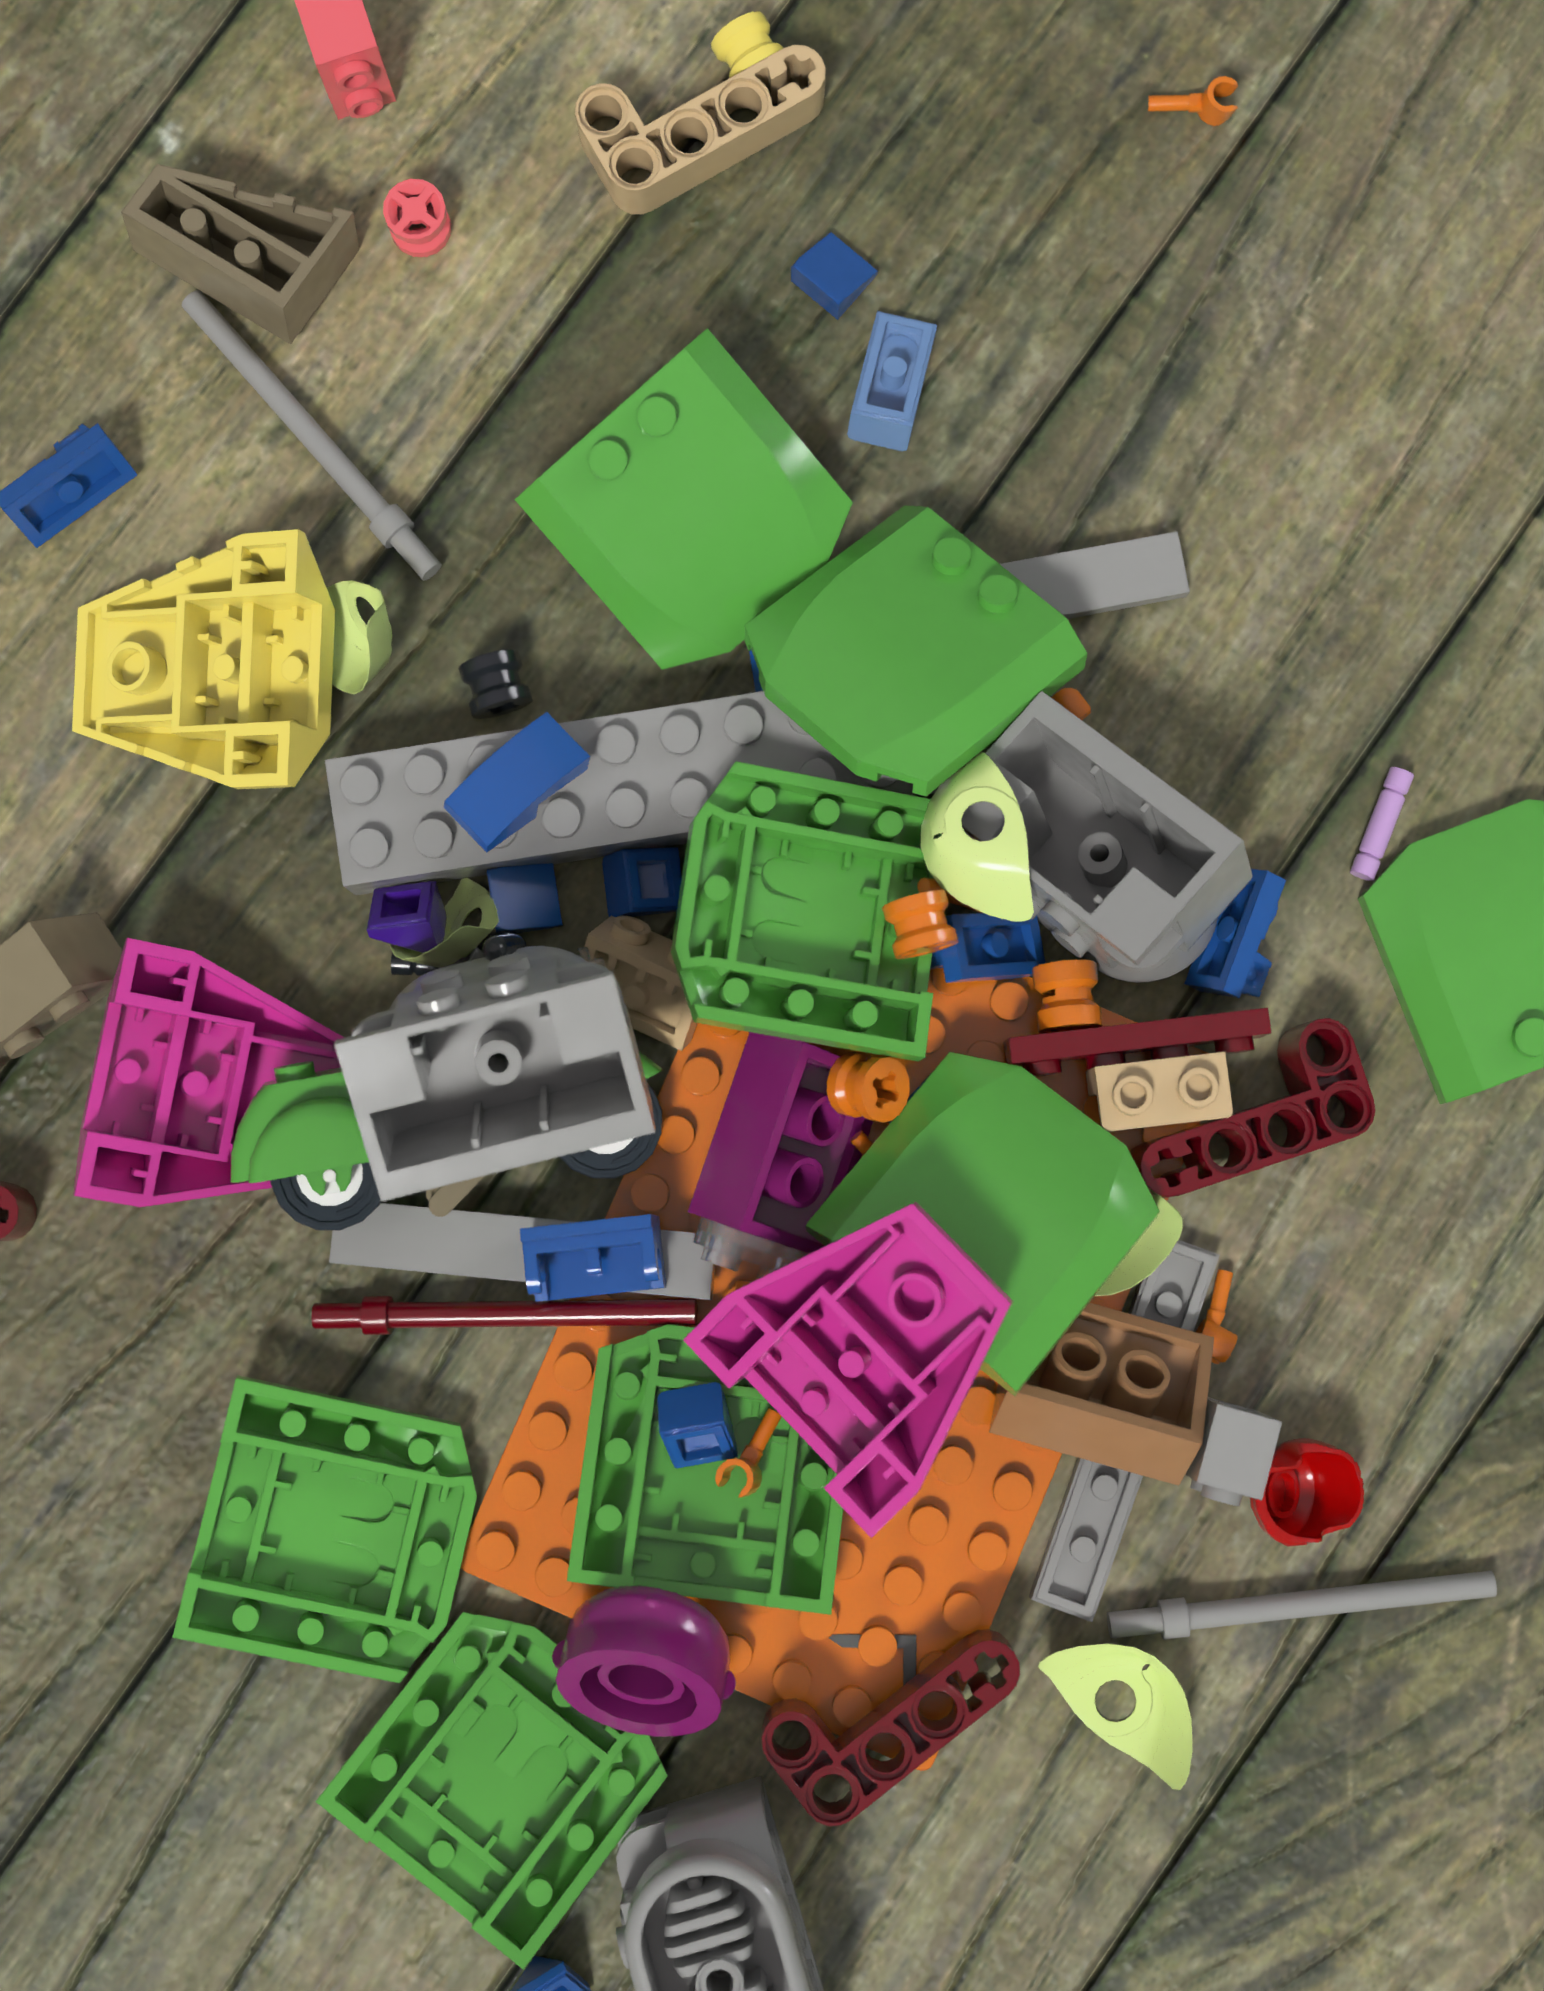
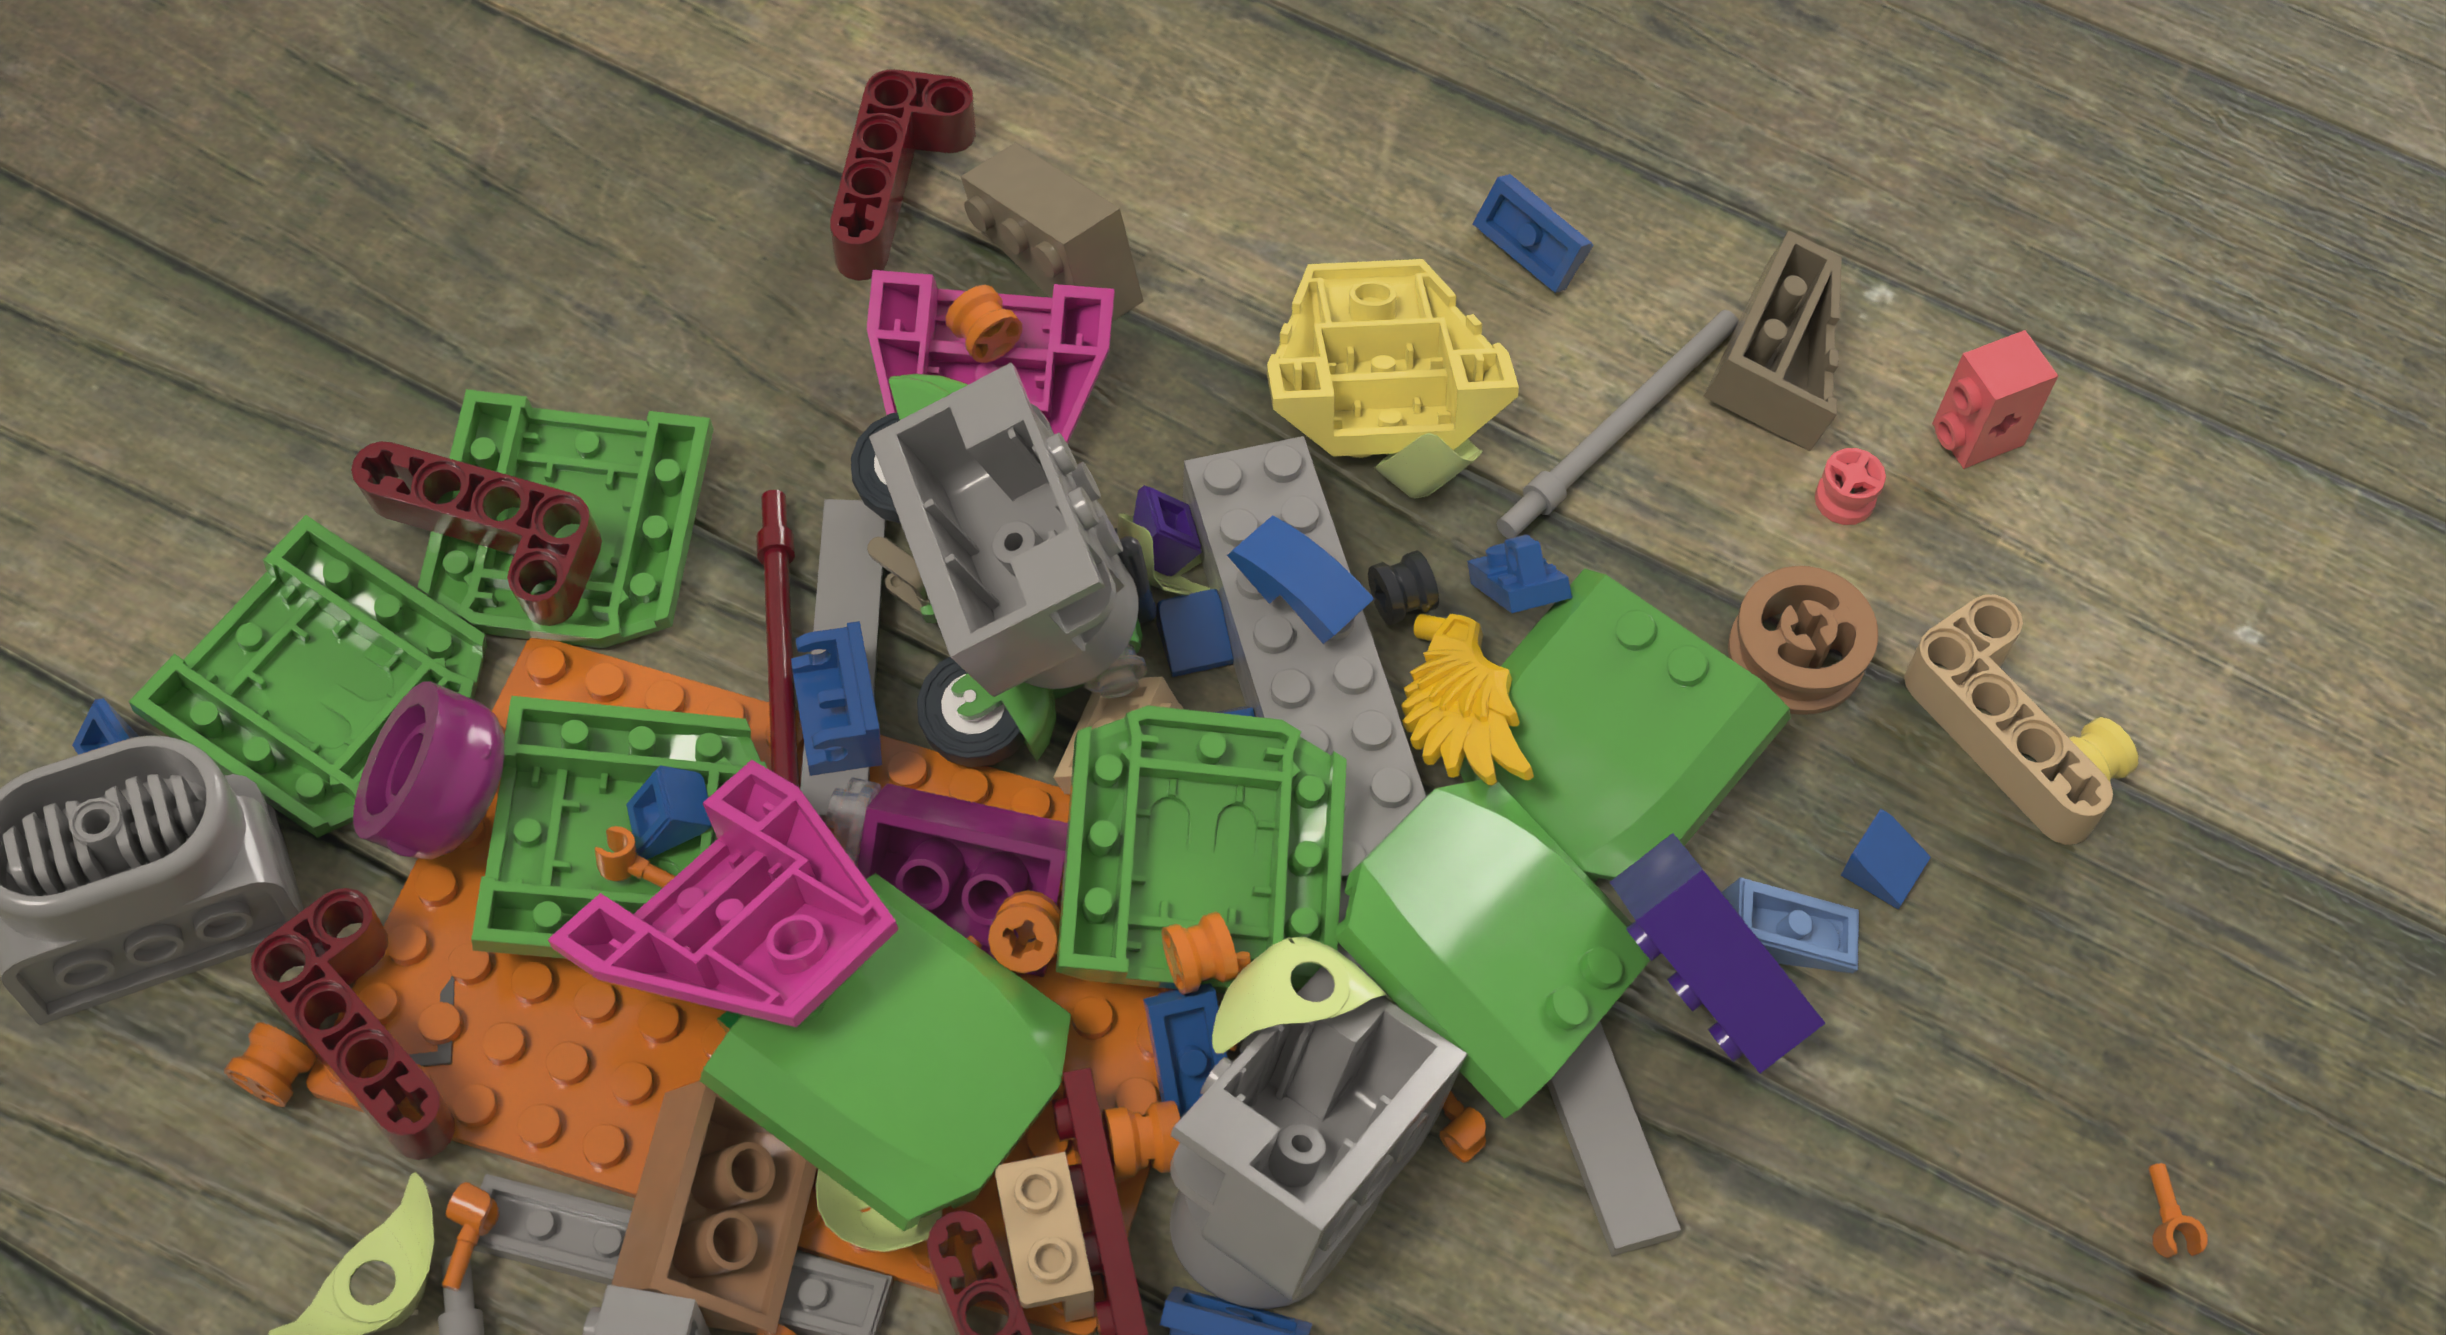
camera: 80 degrees right, 25 degrees down
none -> orange wheel [224,1022,317,1107]
none -> dark red beam [351,441,602,626]
none -> orange hand [442,1182,499,1291]
none -> orange wheel [945,285,1023,363]
none -> yellow animal [1401,614,1534,785]
none -> blue hinge [1467,535,1572,613]
none -> dark purple wedge [1610,833,1826,1074]
none -> medium nougat wheel [1728,566,1878,715]

